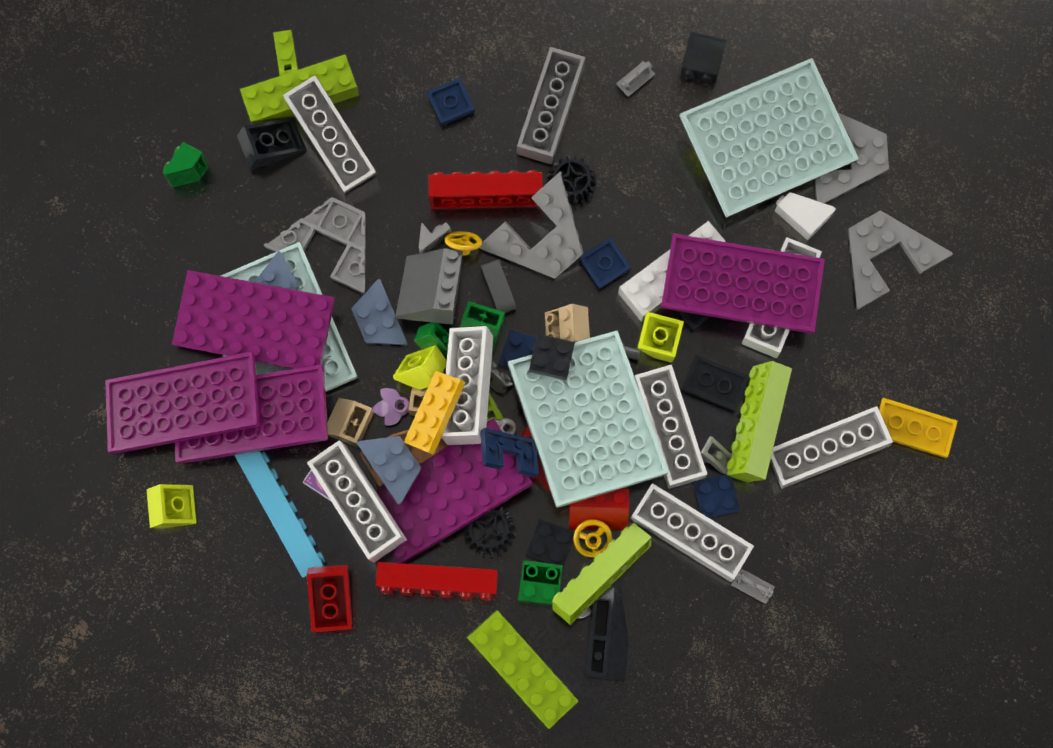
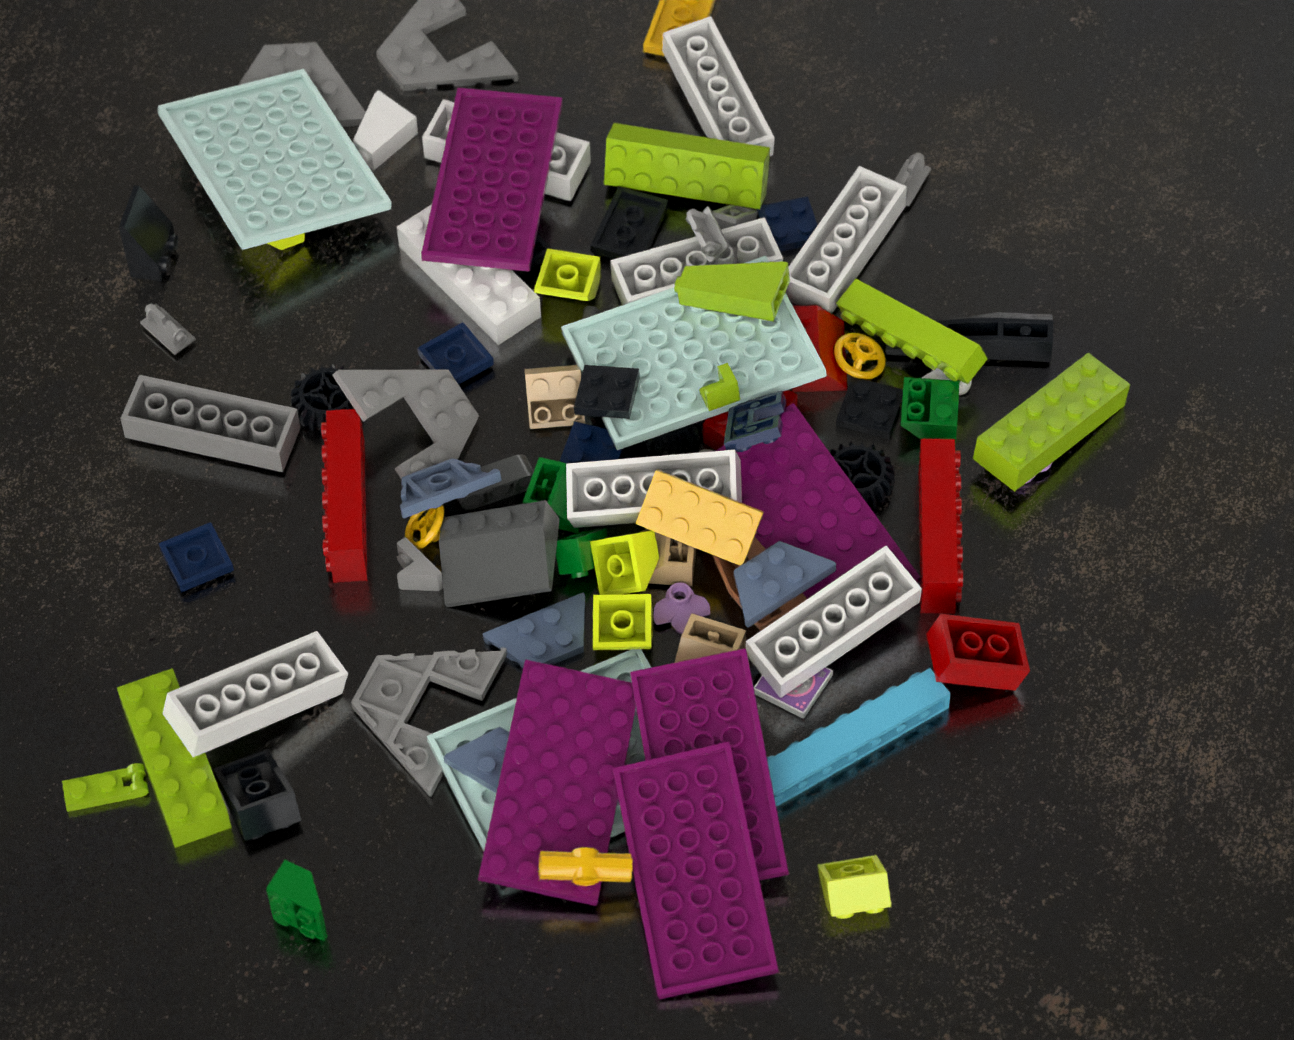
camera: 90 degrees left, 20 degrees down
none -> sand blue wing [400,458,502,518]
none -> yellow piece [538,847,632,886]
none -> neon yellow slope [593,594,653,650]
none -> lime slope [674,262,790,321]
none -> light grey hinge [686,207,729,264]
none -> lime panel [699,363,740,412]

